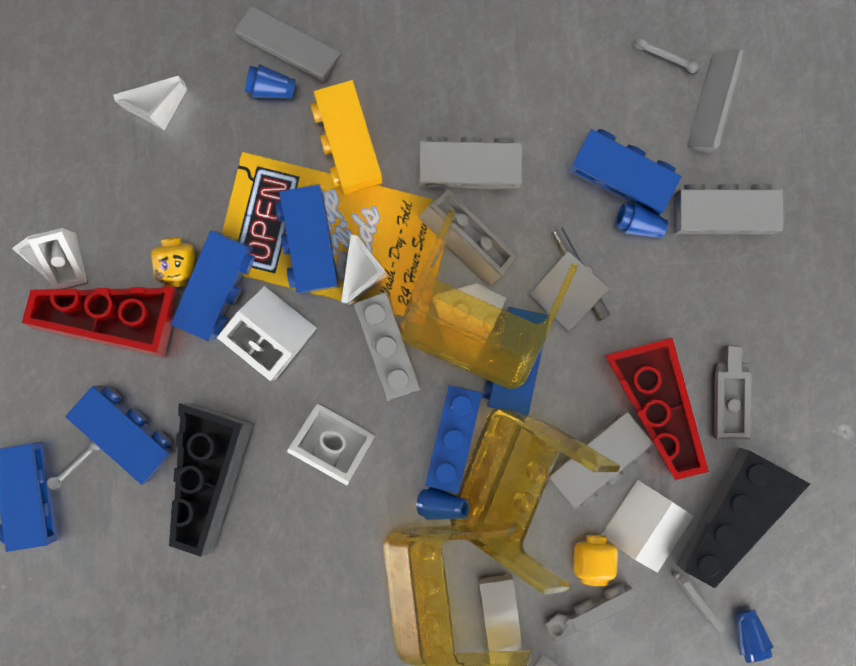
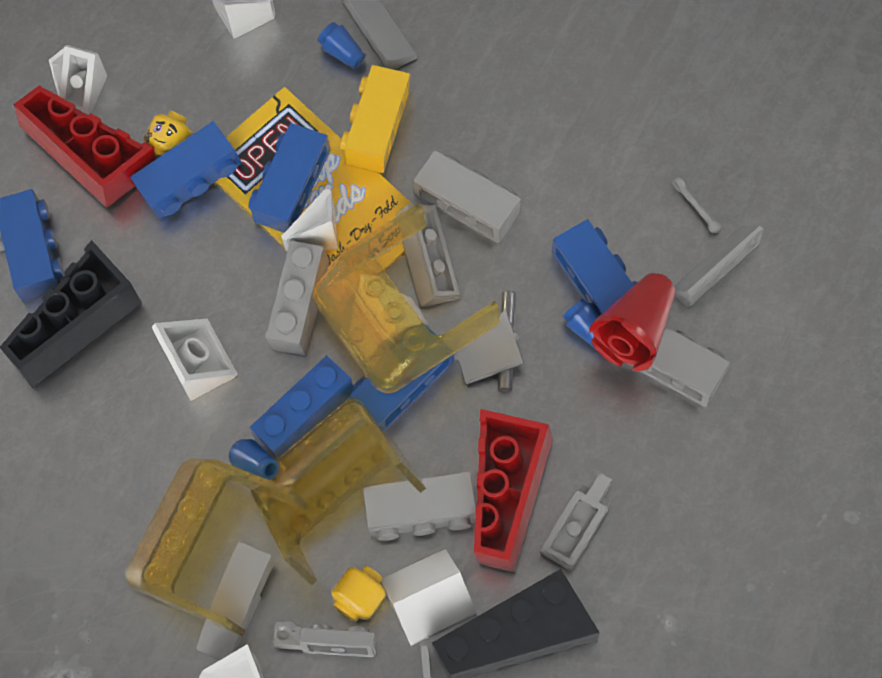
camera: 35 degrees right, 20 degrees down
white slope [217,286,317,381] -> none
none -> red cone [589,273,676,371]

